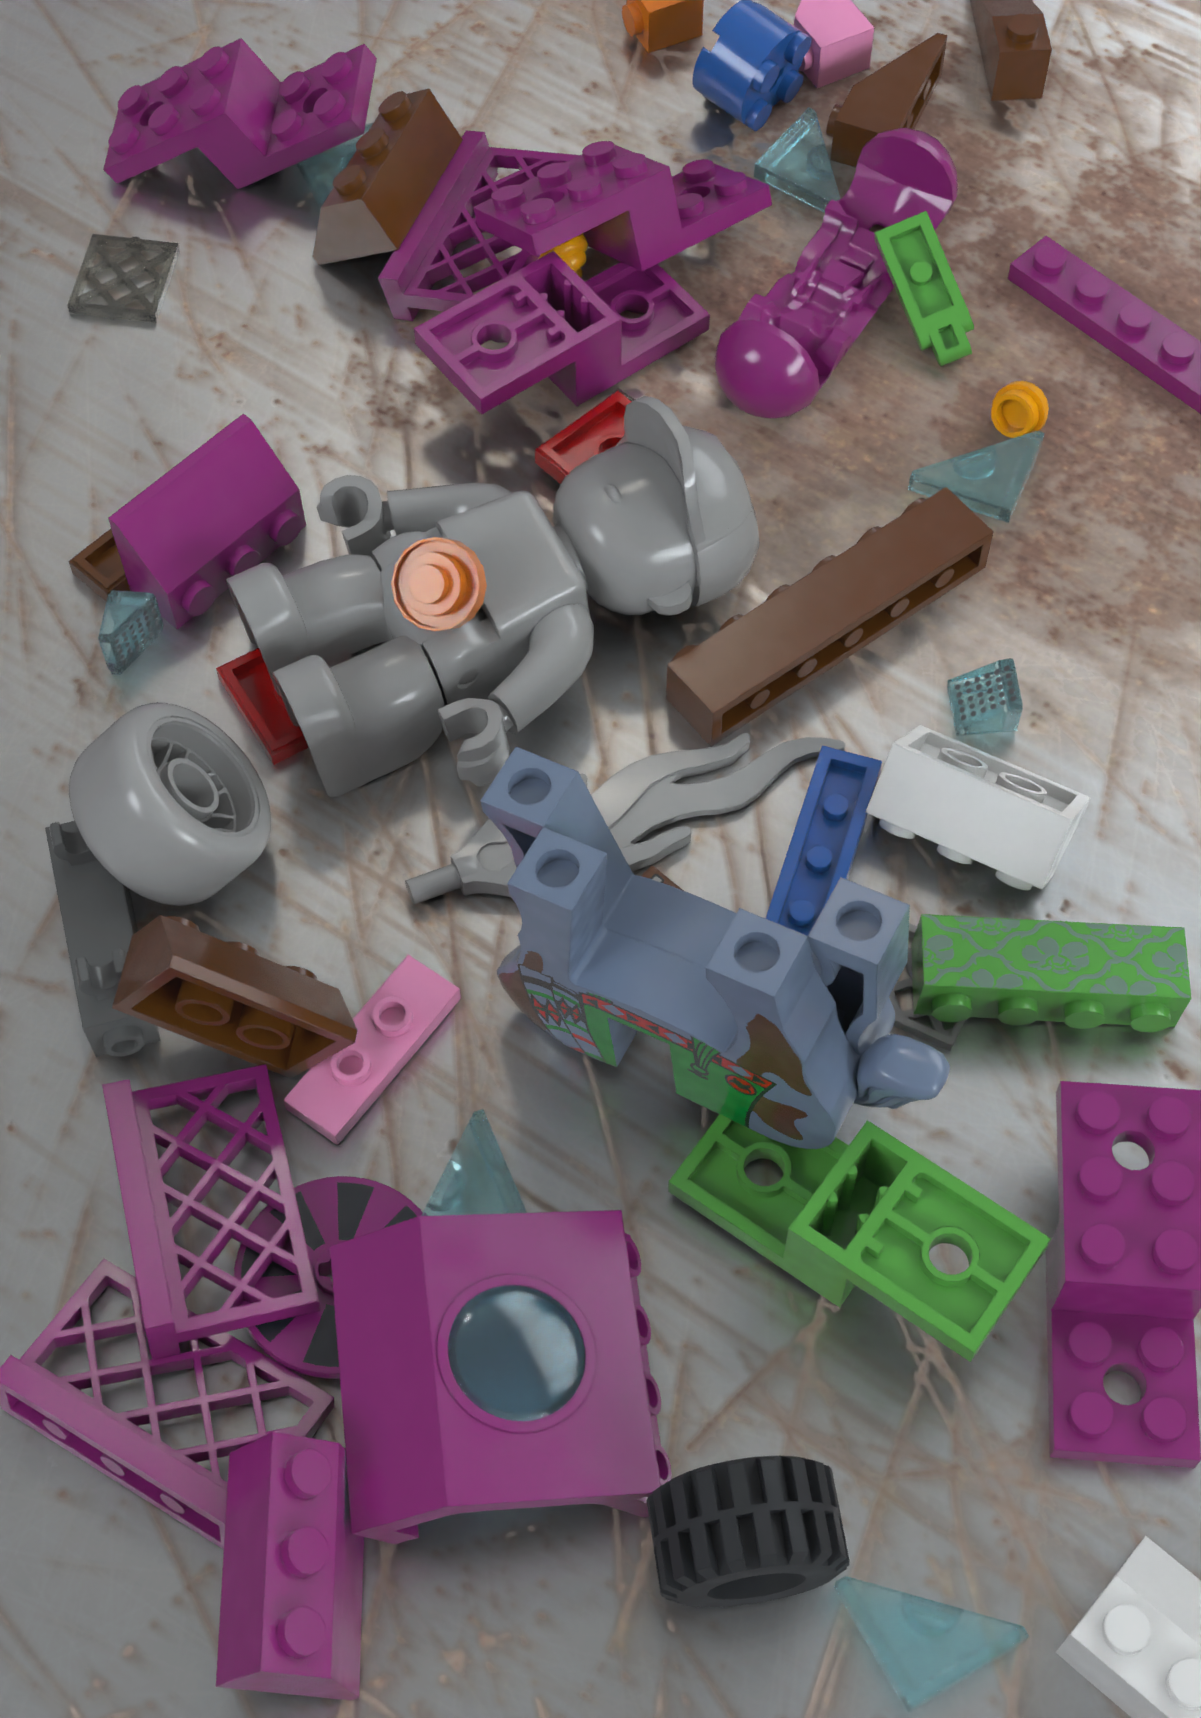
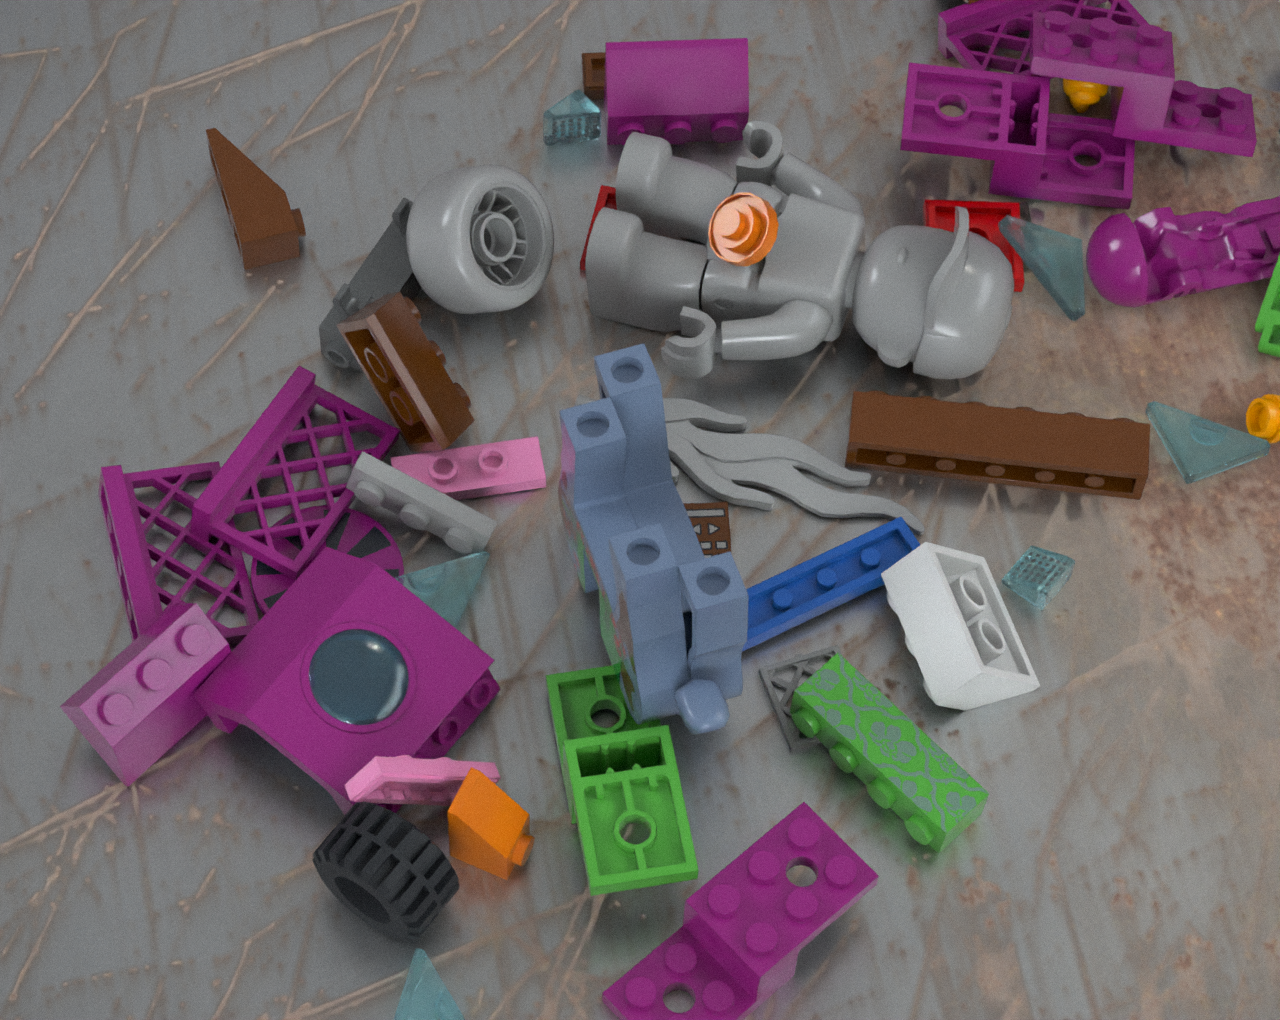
camera: 40 degrees right, 0 degrees up
none -> bright pink plate [344,755,501,806]
none -> light grey plate [345,451,498,558]
none -> orange slope [447,767,535,880]
none -> clear light blue tile [998,215,1085,321]

